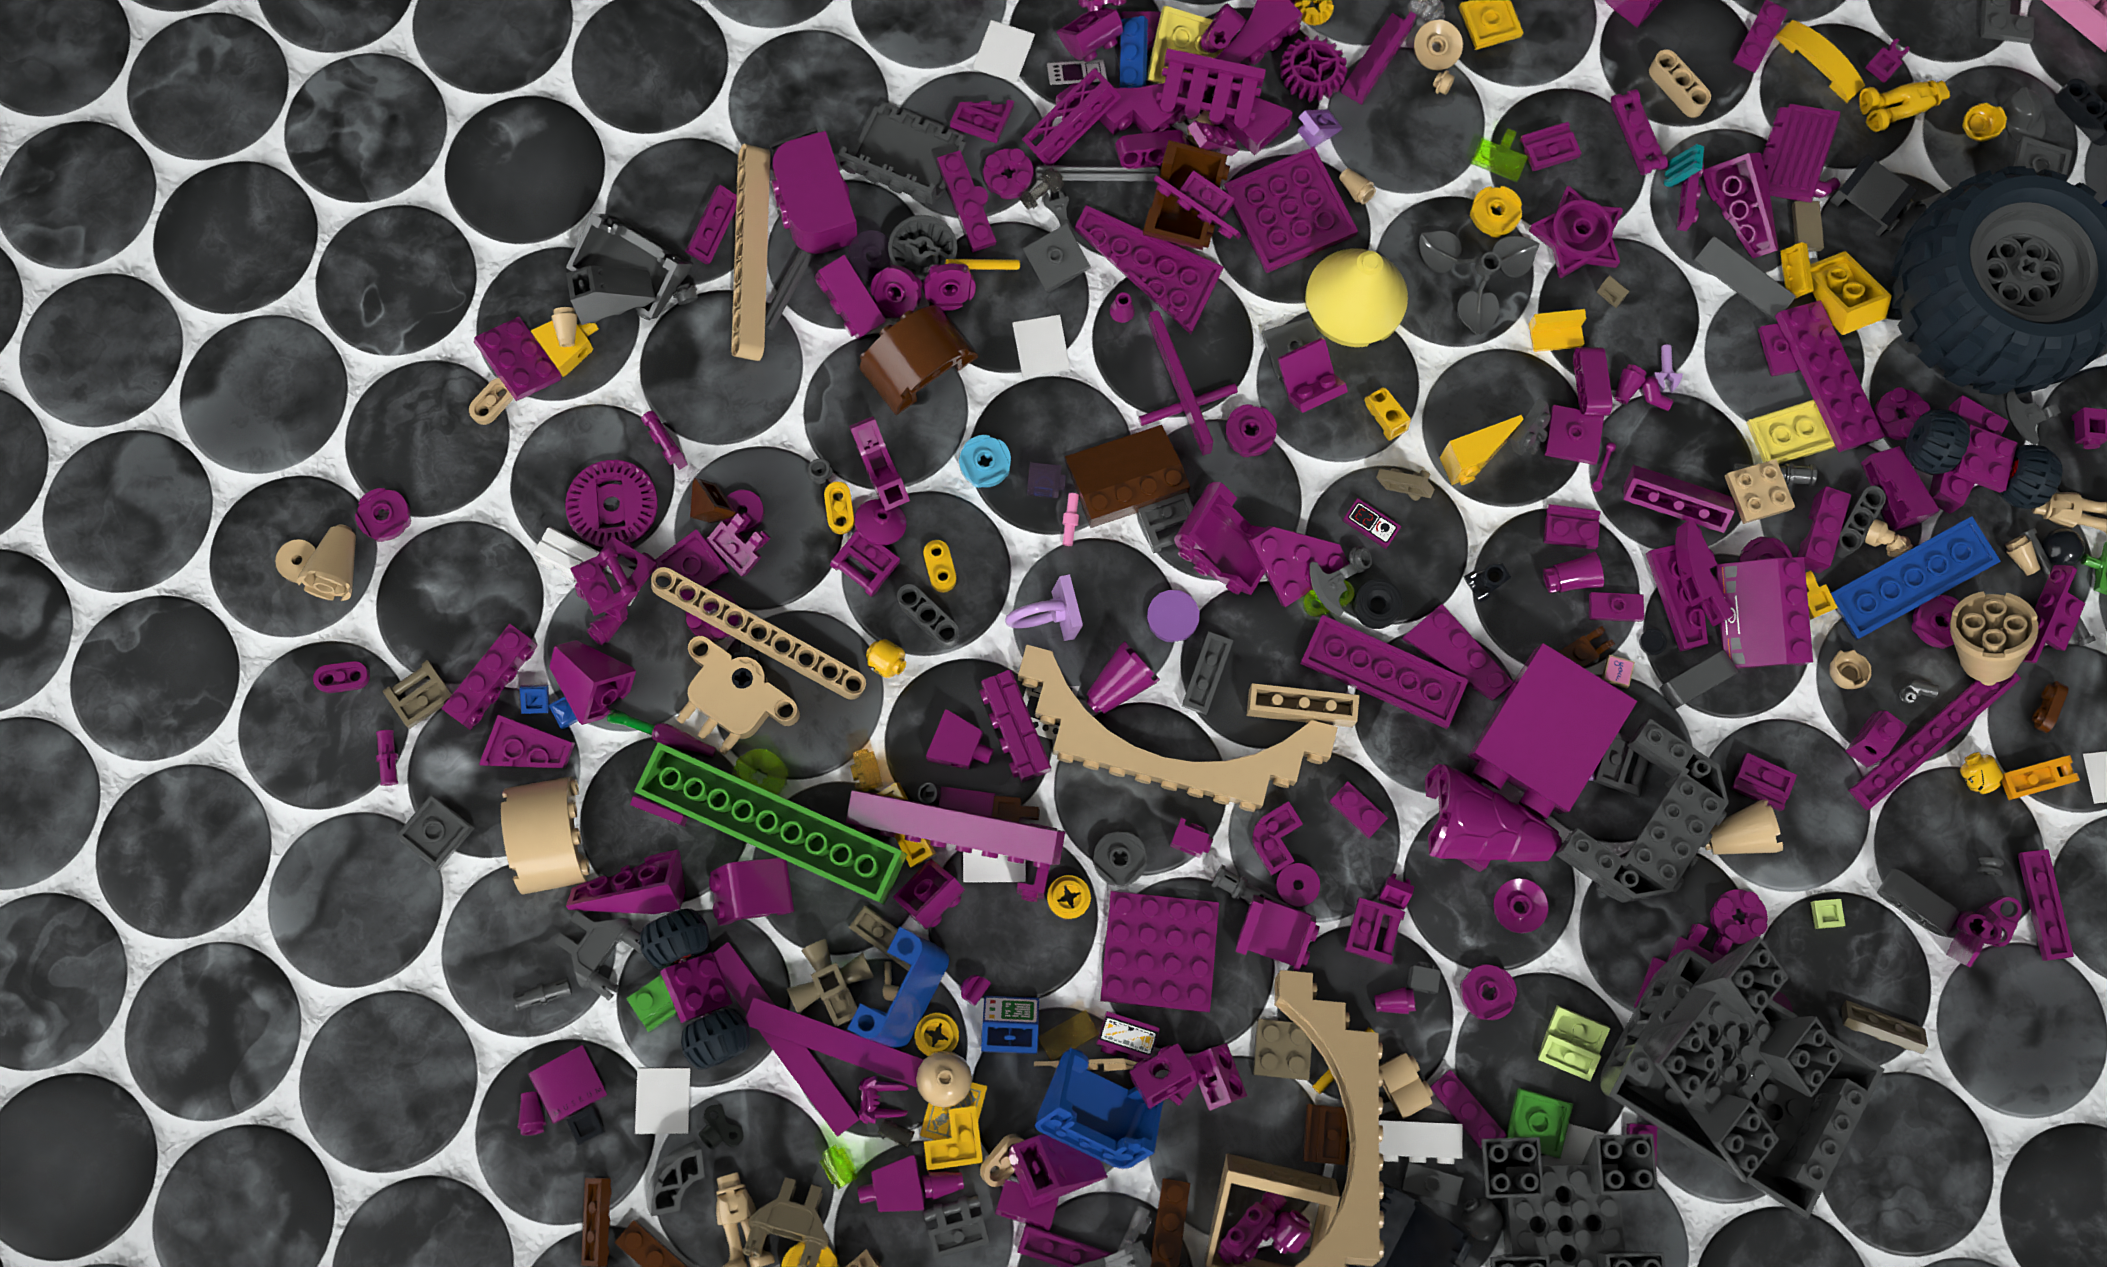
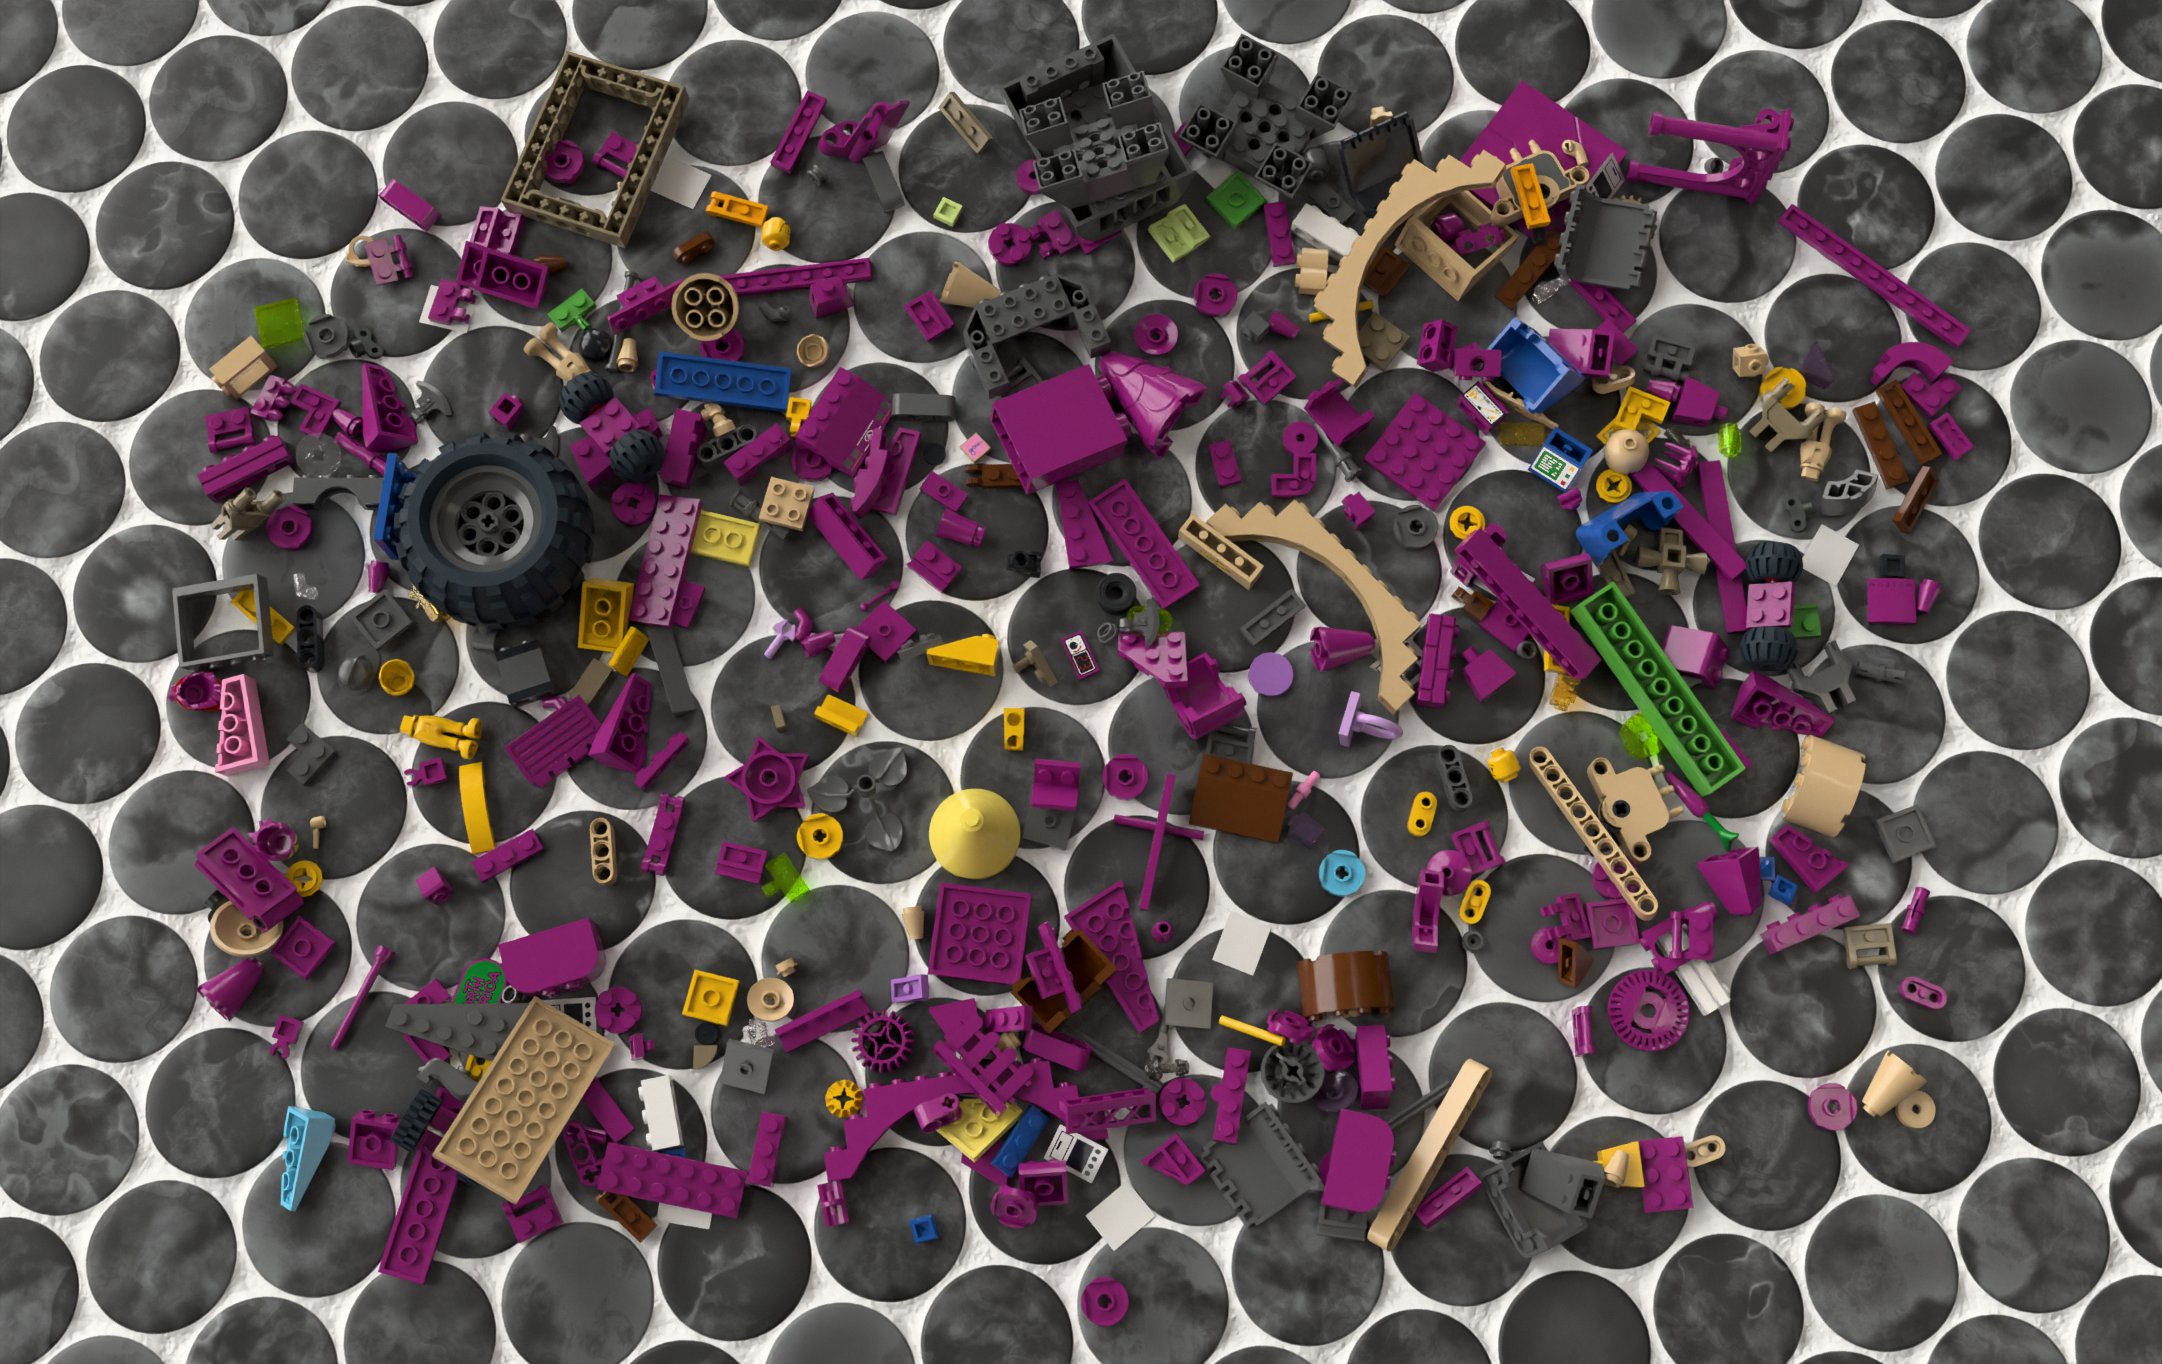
camera: 145 degrees left, 0 degrees up
teal tile [1664,144,1704,188] -> none

